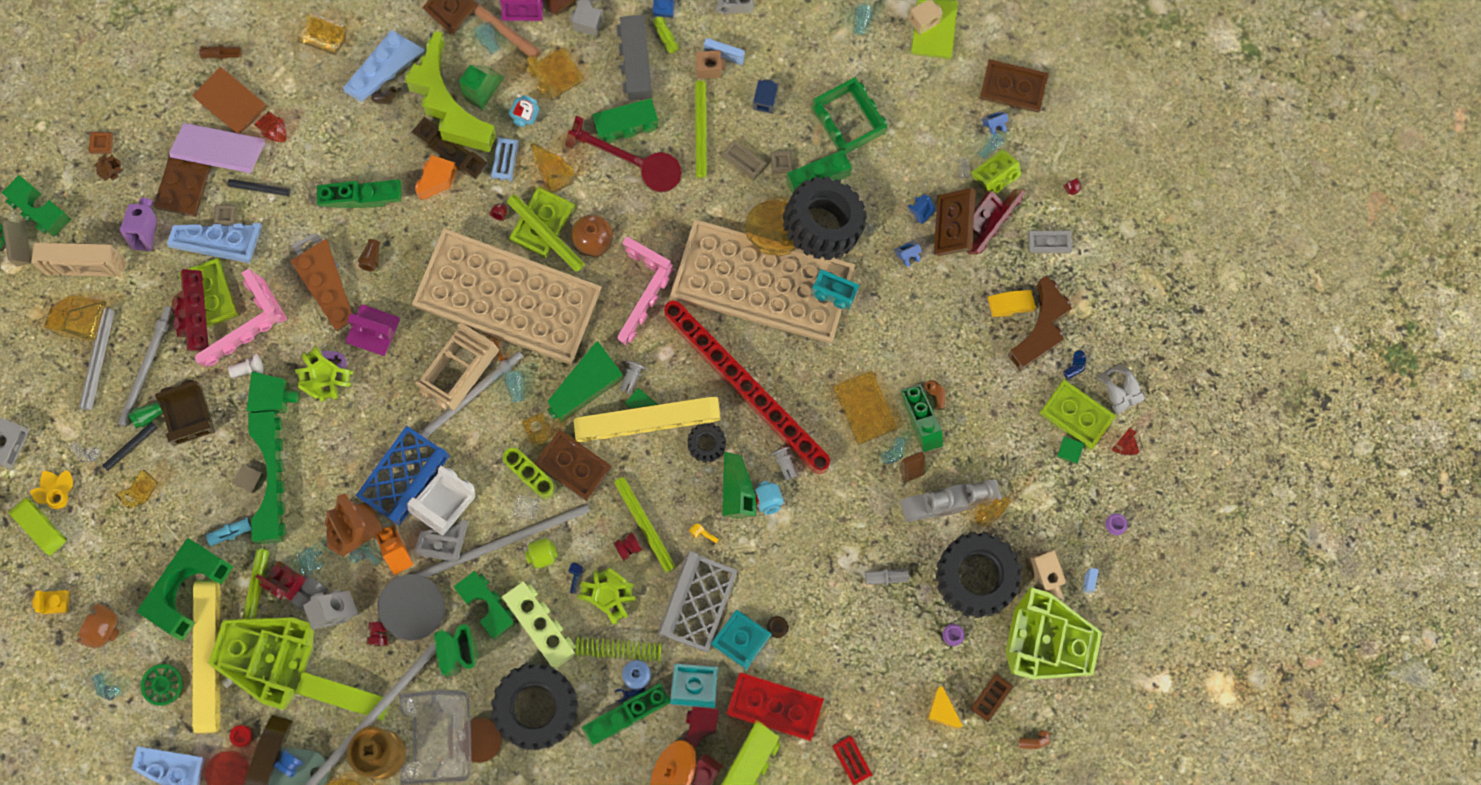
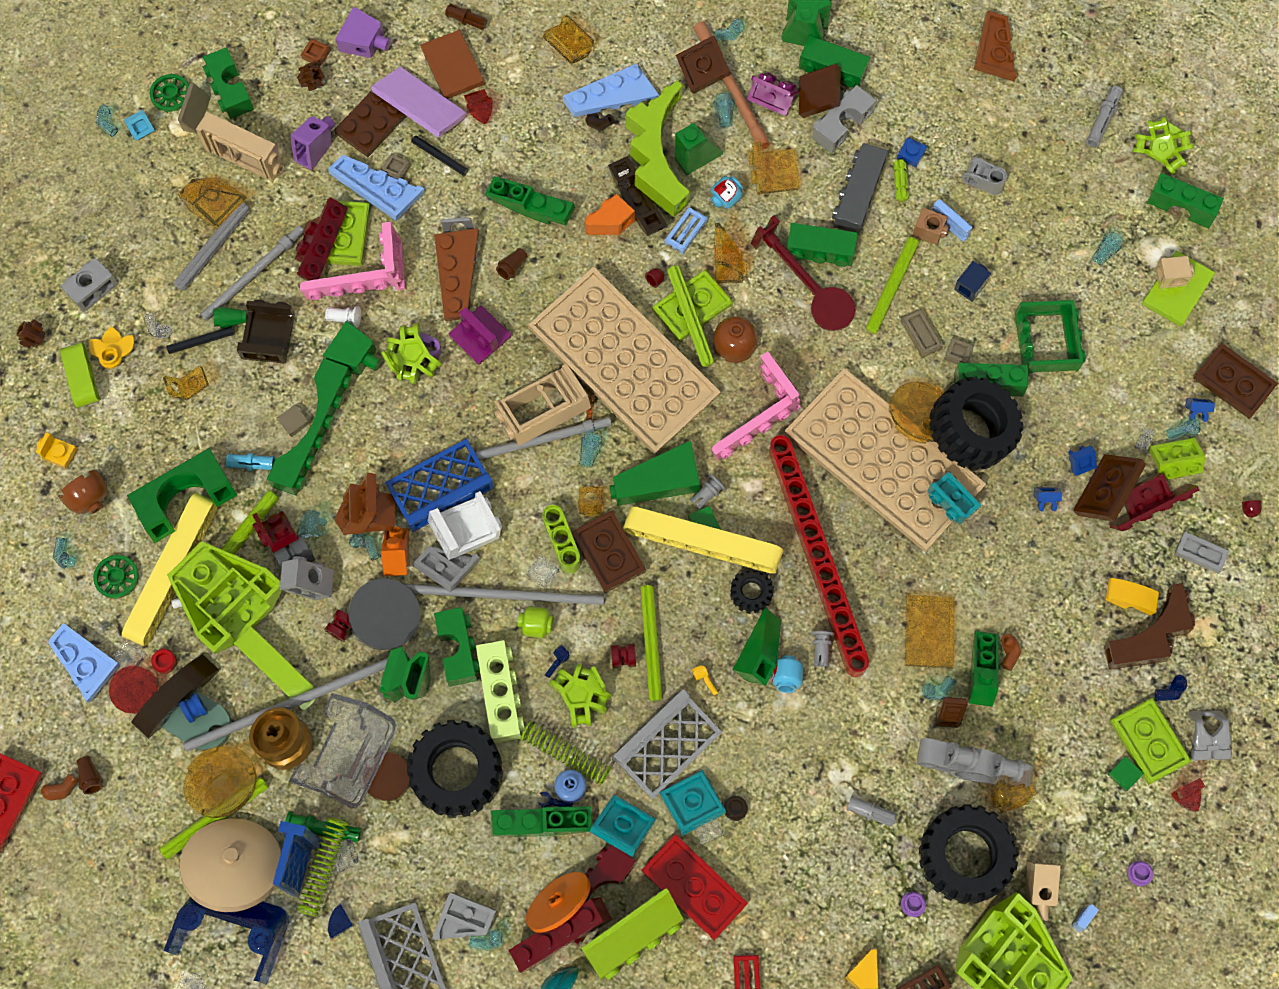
camera: 30 degrees right, 5 degrees down
none -> medium lavender torso [335,7,391,58]

